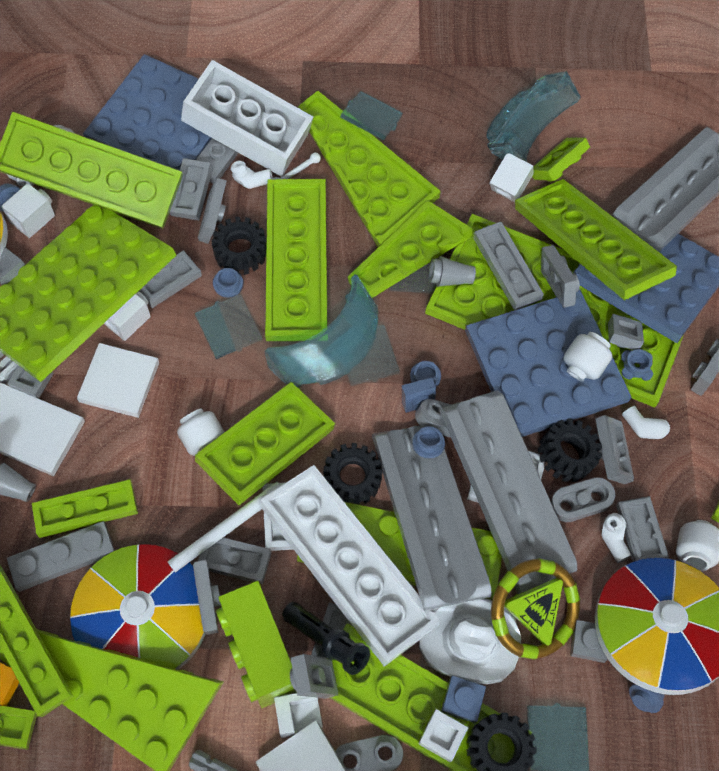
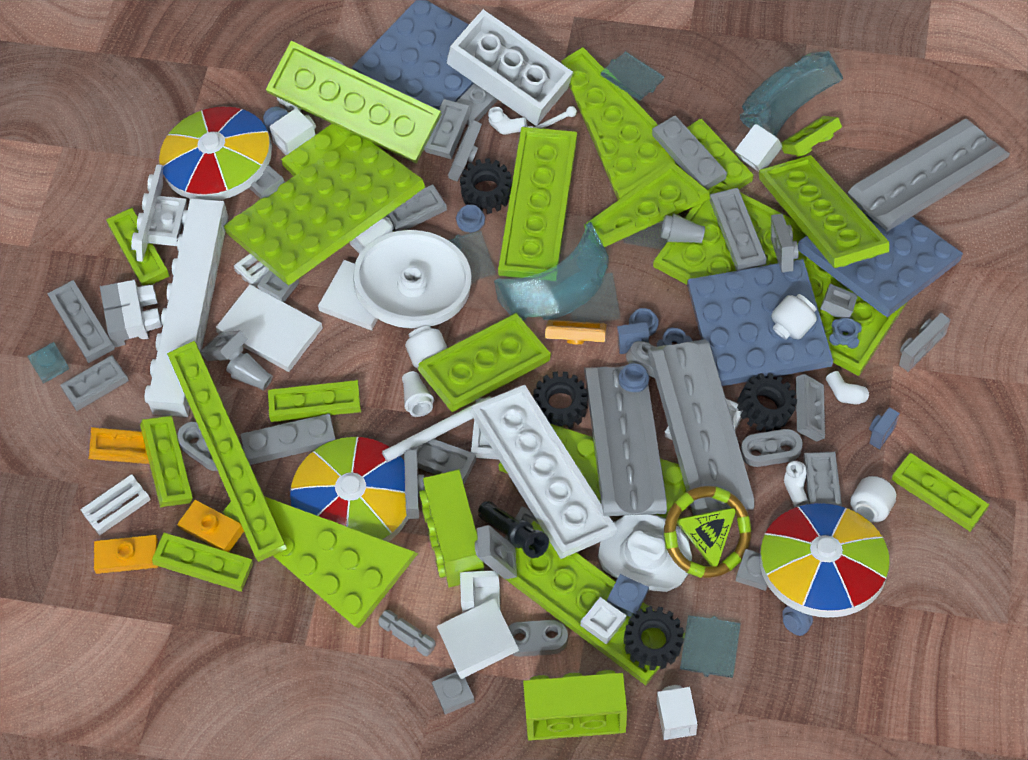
camera: 15 degrees right, 5 degrees down
none -> lime plate [281,124,355,176]
none -> white dish [353,230,471,328]
none -> white cone [402,371,434,417]
none -> light orange plate [545,320,607,345]
none -> light grey plate [652,115,727,190]
none -> sand blue plate [657,327,692,347]
none -> lime plate [686,119,753,189]
none -> sand blue plate [869,407,900,450]

